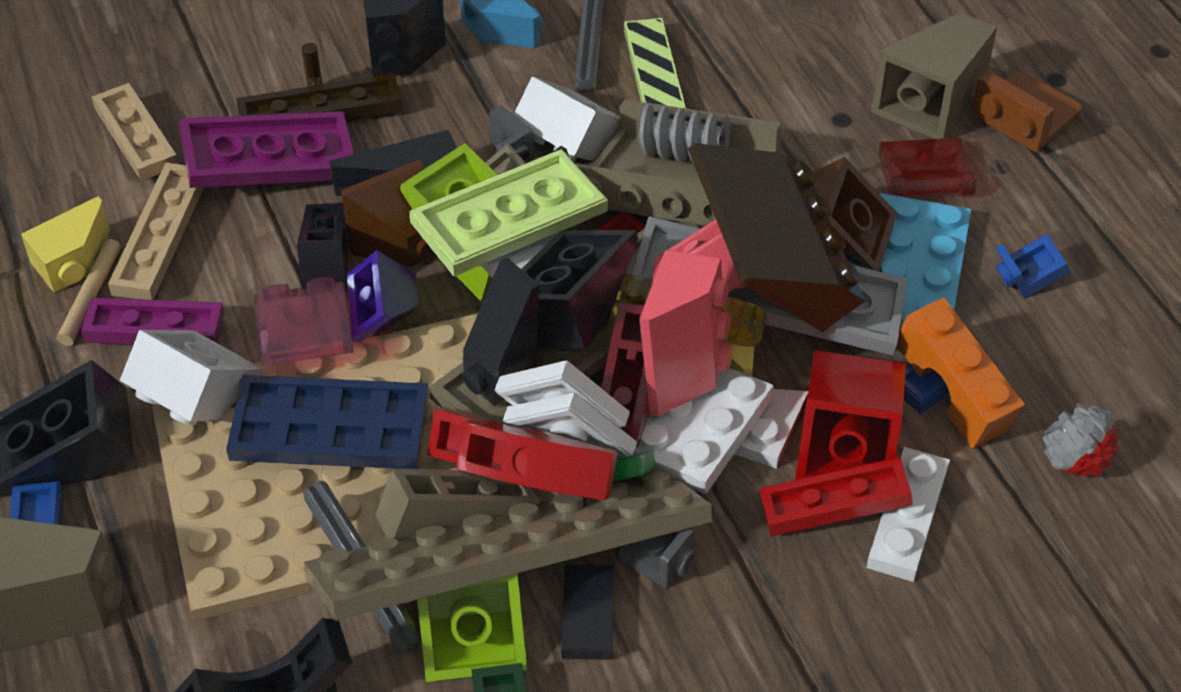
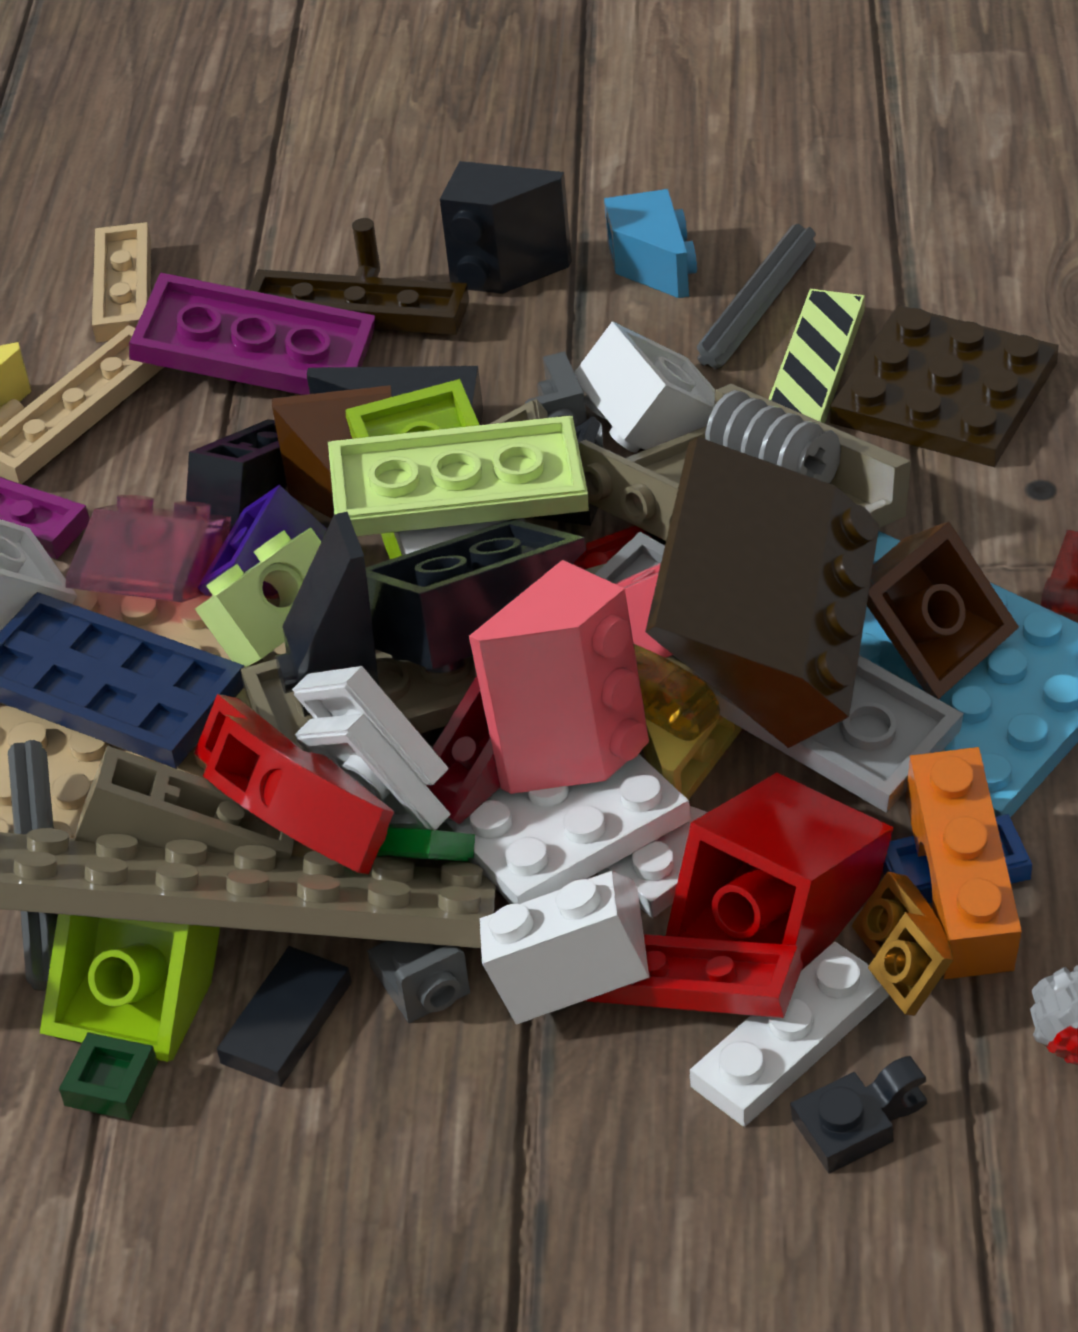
camera: 30 degrees right, 5 degrees down
none -> yellowish green brick [195,528,321,668]
none -> white slope [480,871,649,1025]
none -> black plate [790,1056,927,1174]
none -> dark brown plate [830,305,1059,468]
none -> pearl gold slope [851,872,953,1016]

